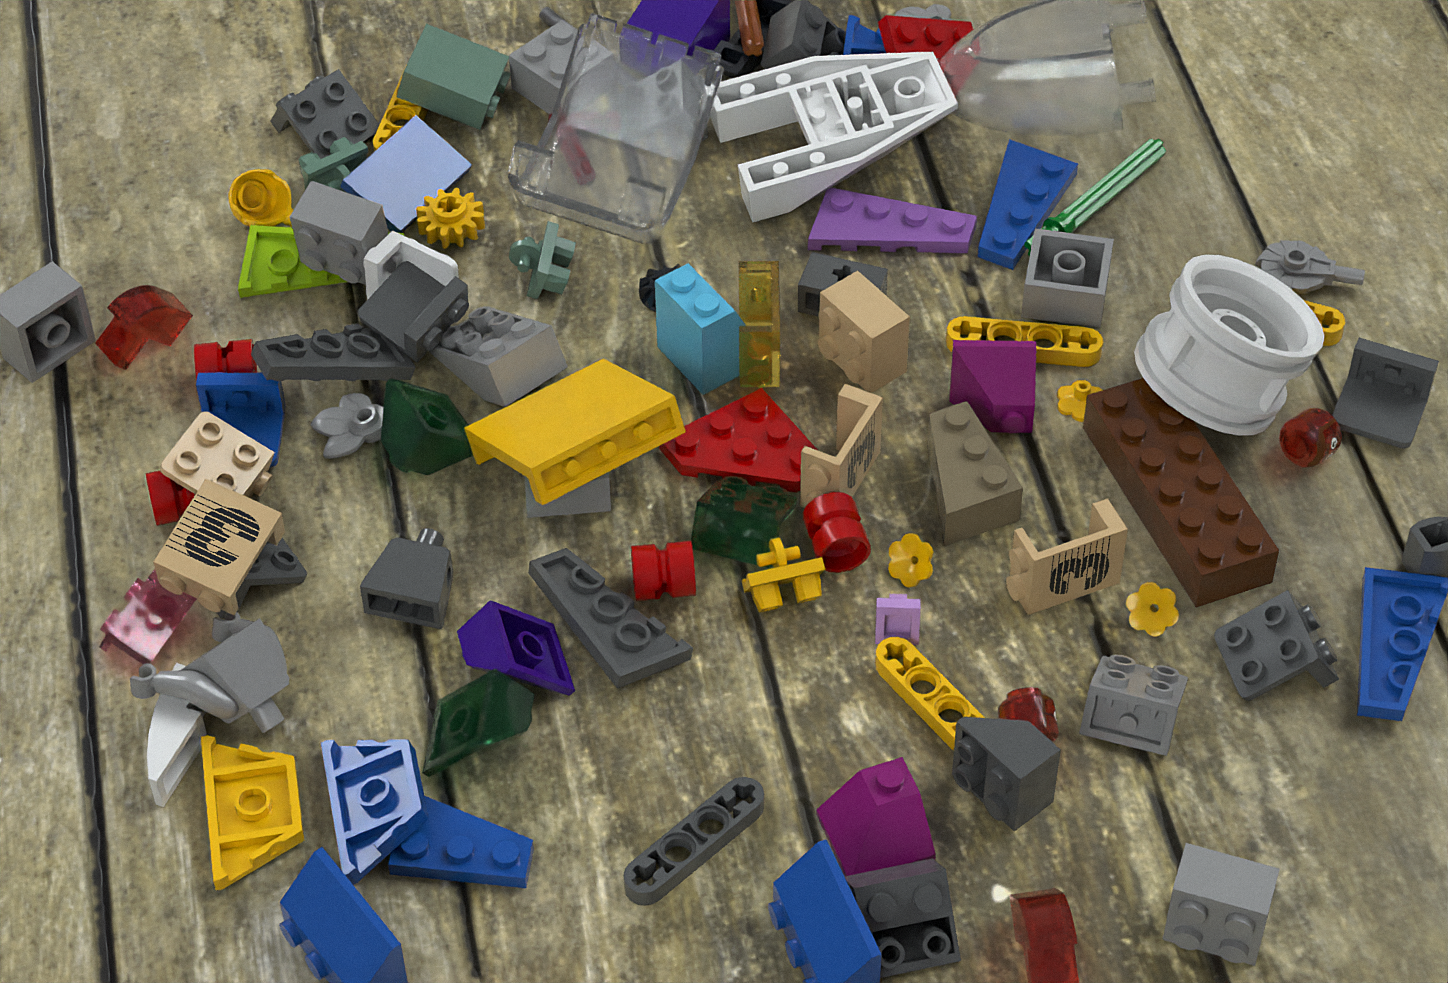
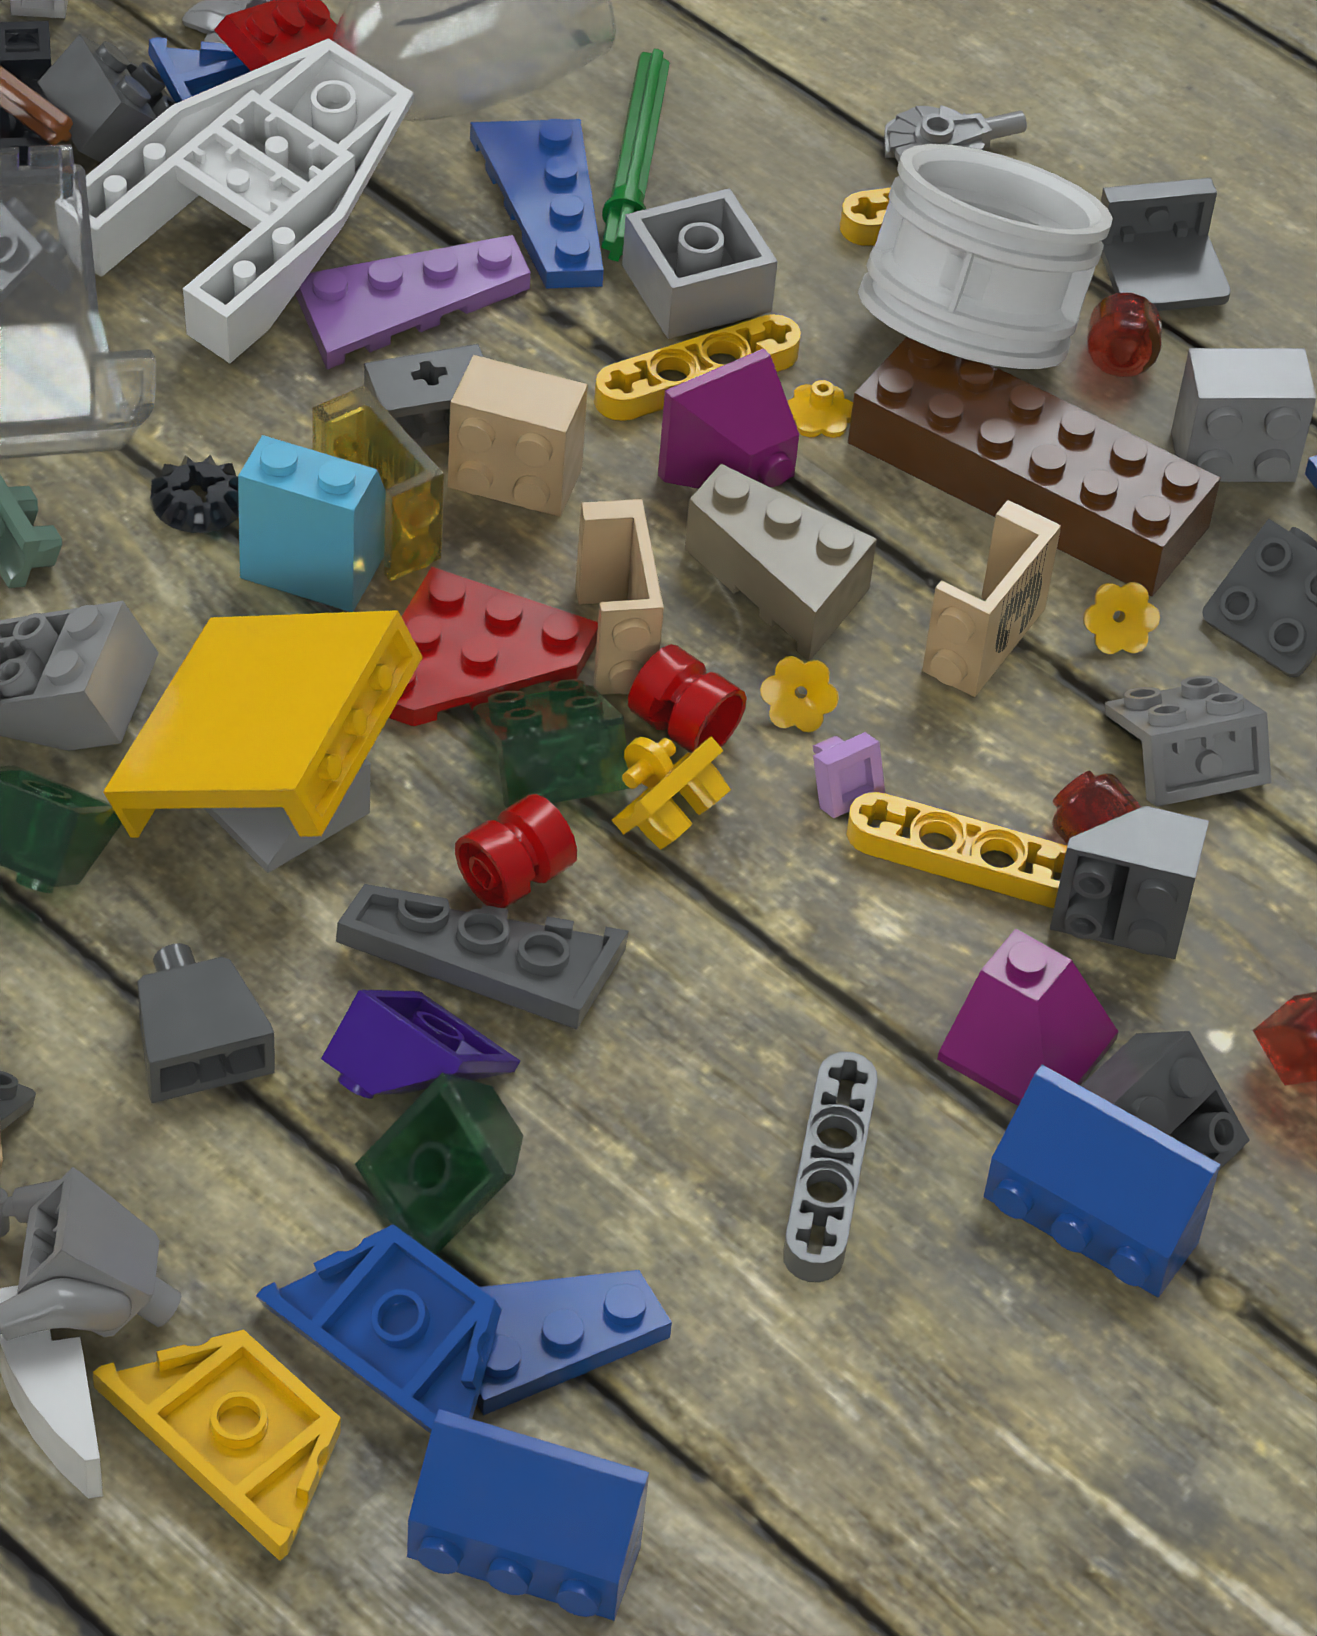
camera: 40 degrees left, 0 degrees up
none -> light grey brick [1171,348,1316,482]

